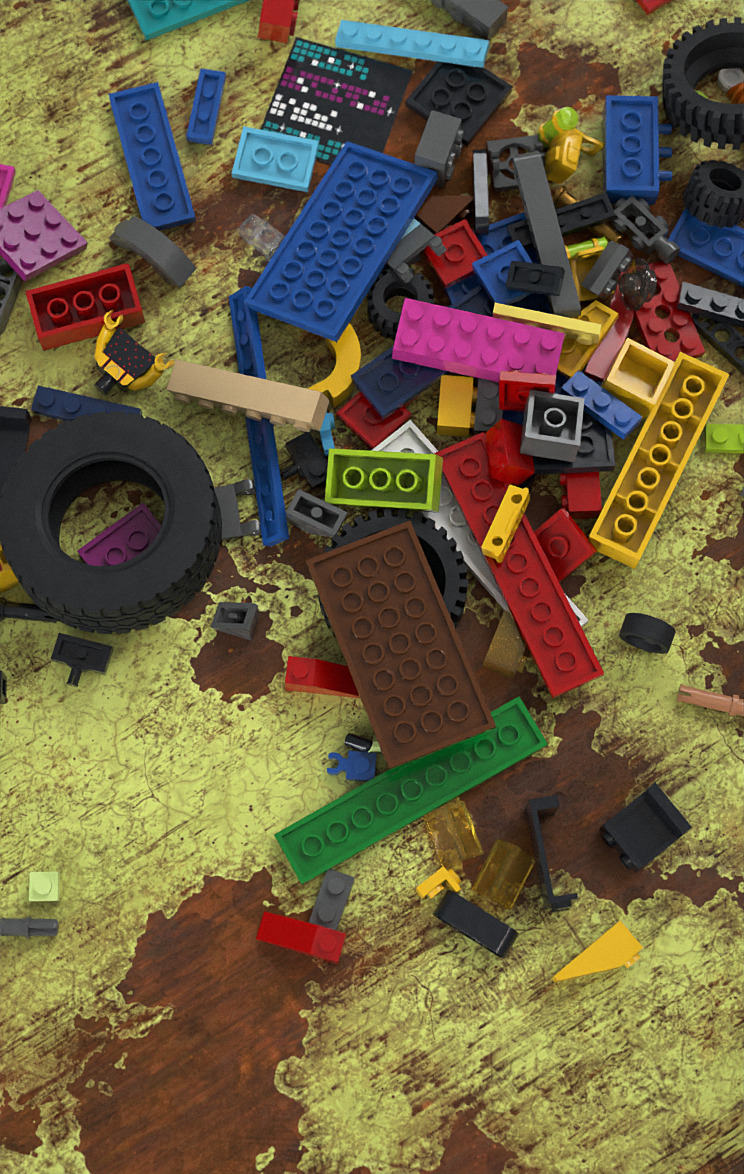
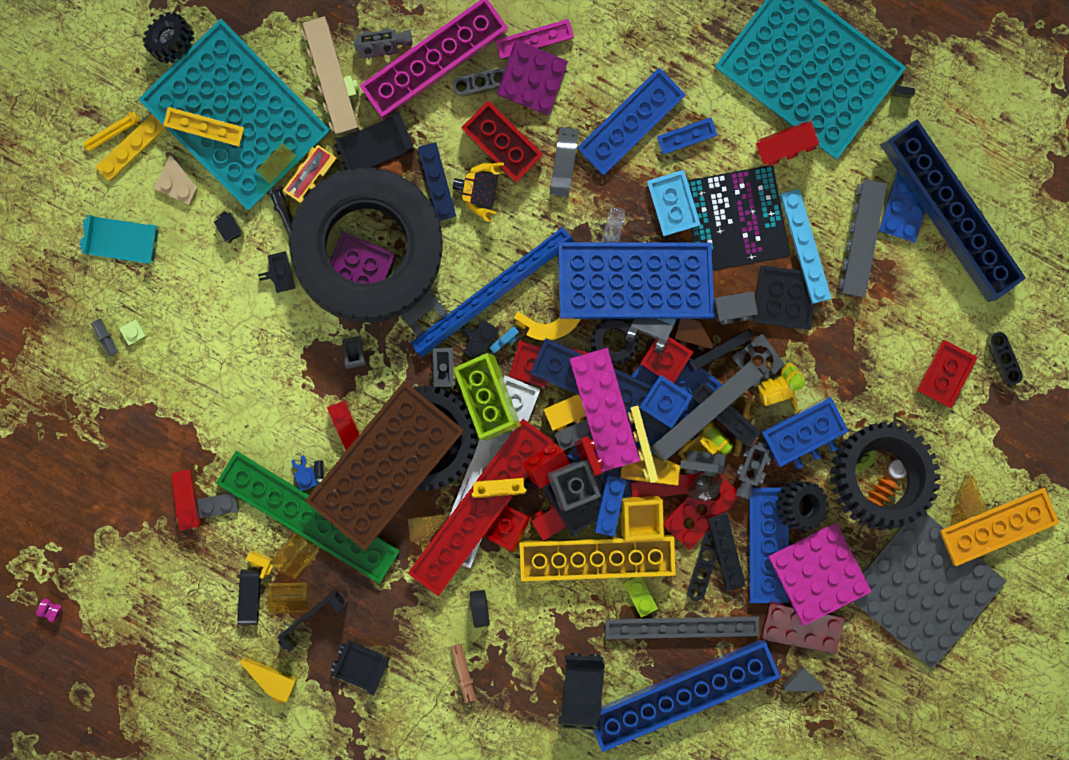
camera: 60 degrees right, 15 degrees up
tan brick [166,360,330,432] -> none
black plate [505,260,565,296] -> none

